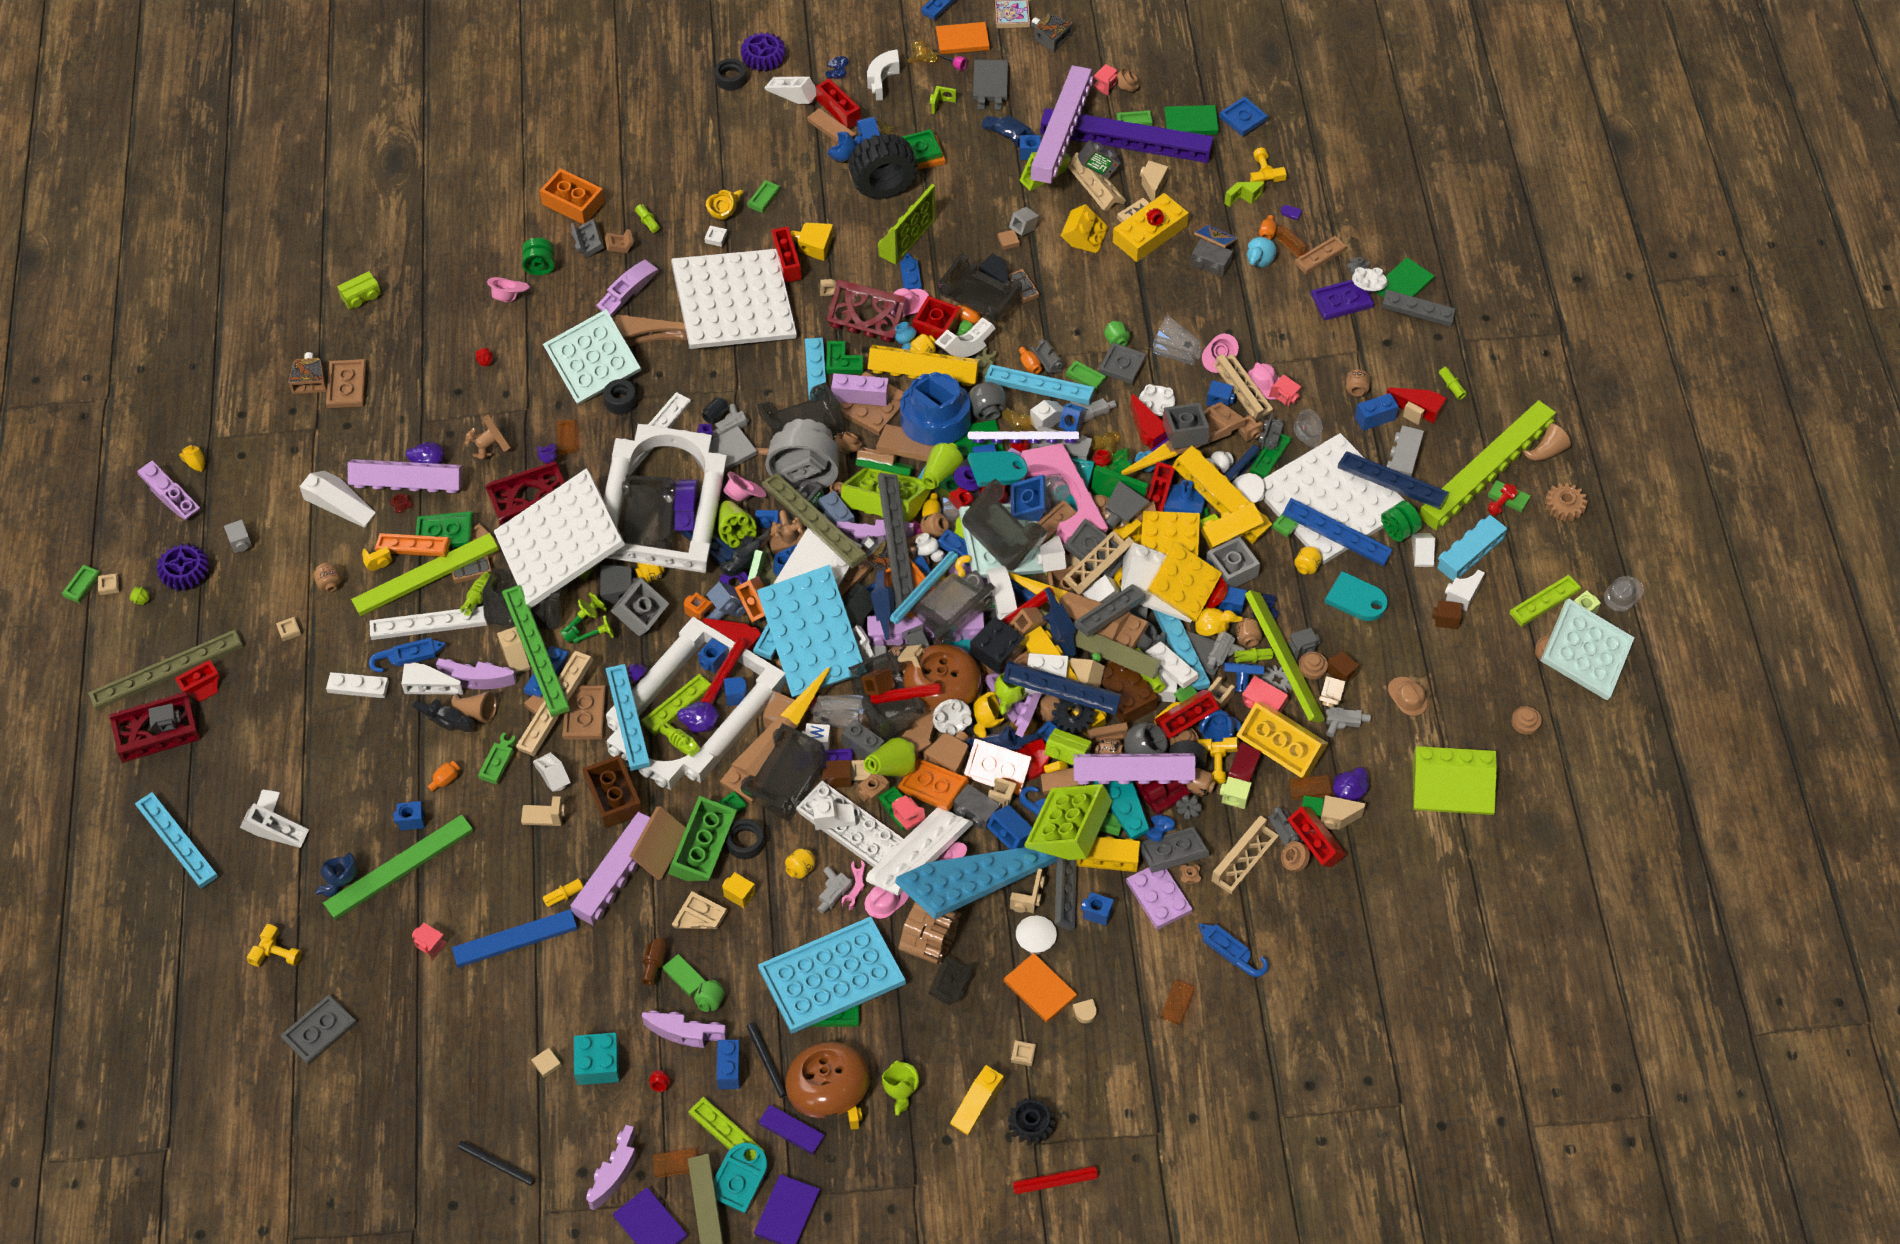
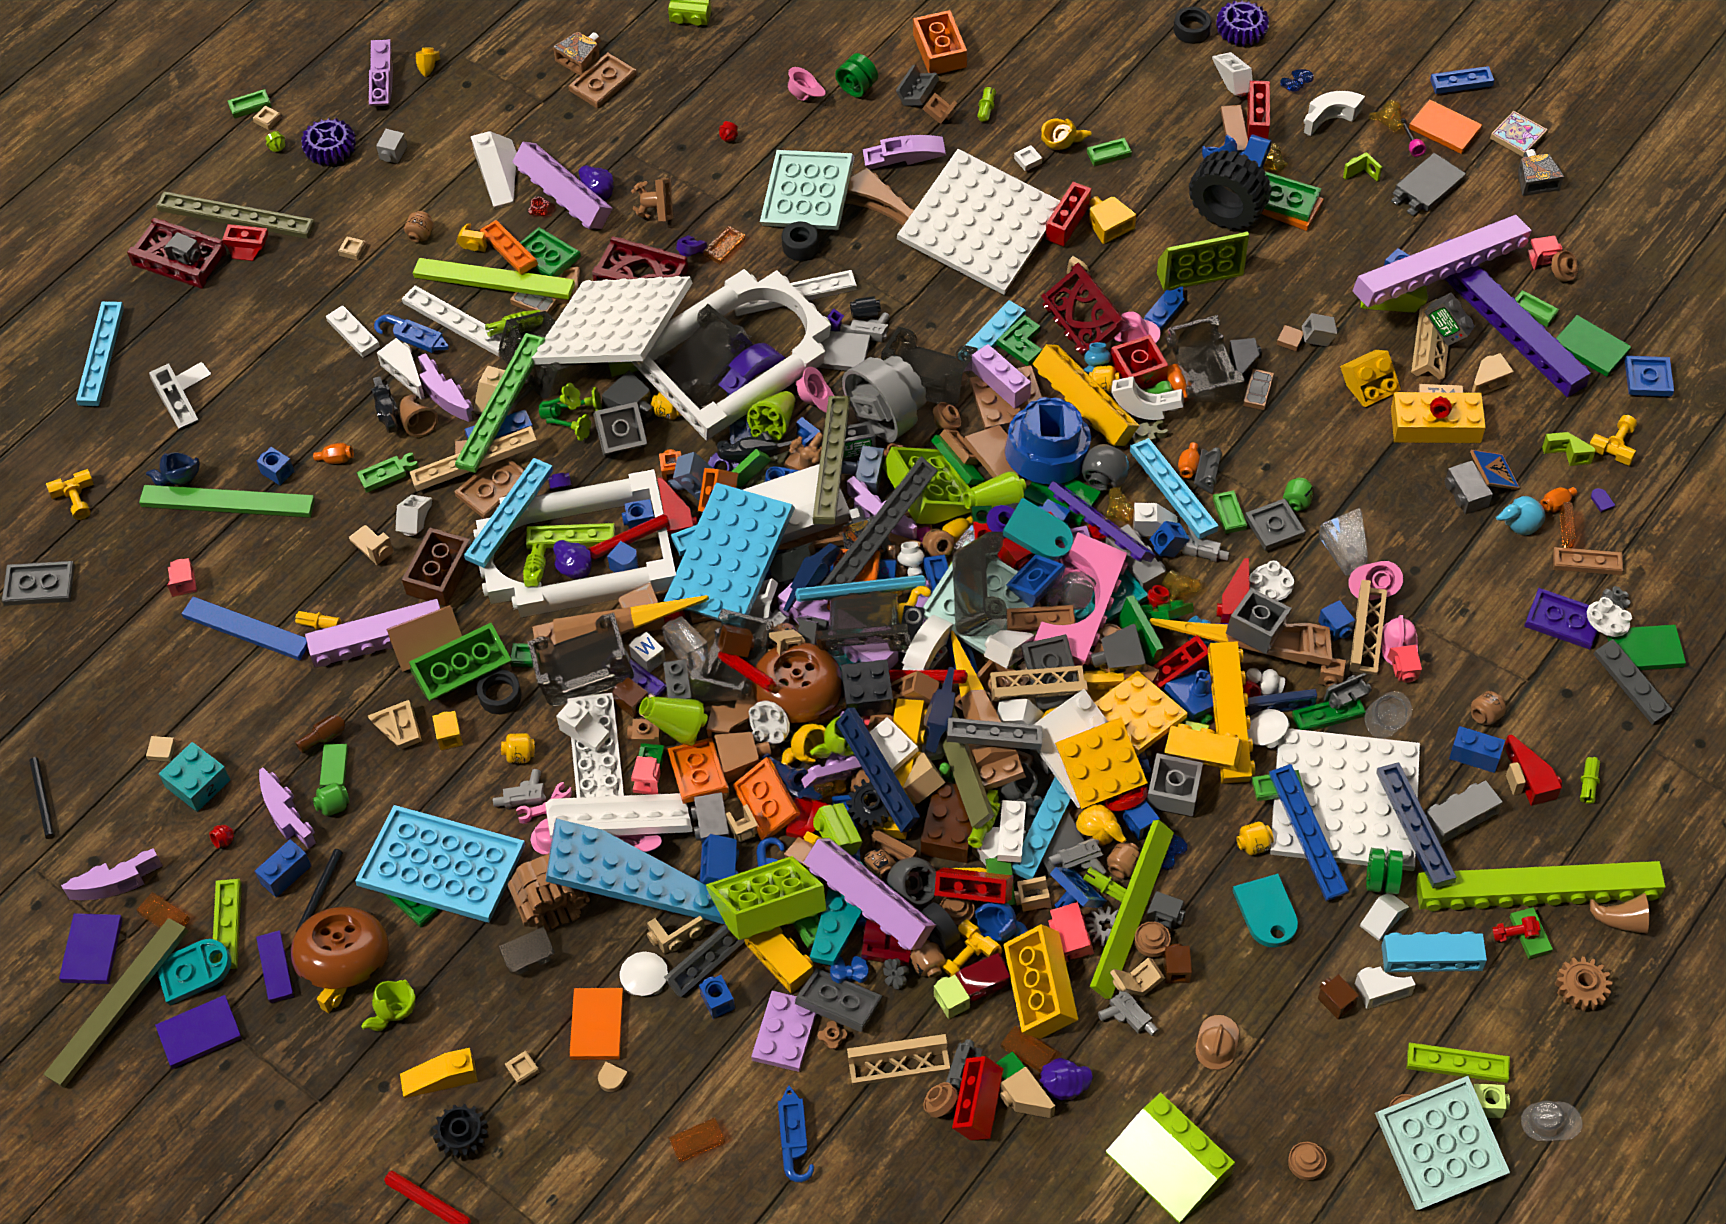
camera: 45 degrees right, 0 degrees up
dark blue animal [982,116,1042,147] -> none

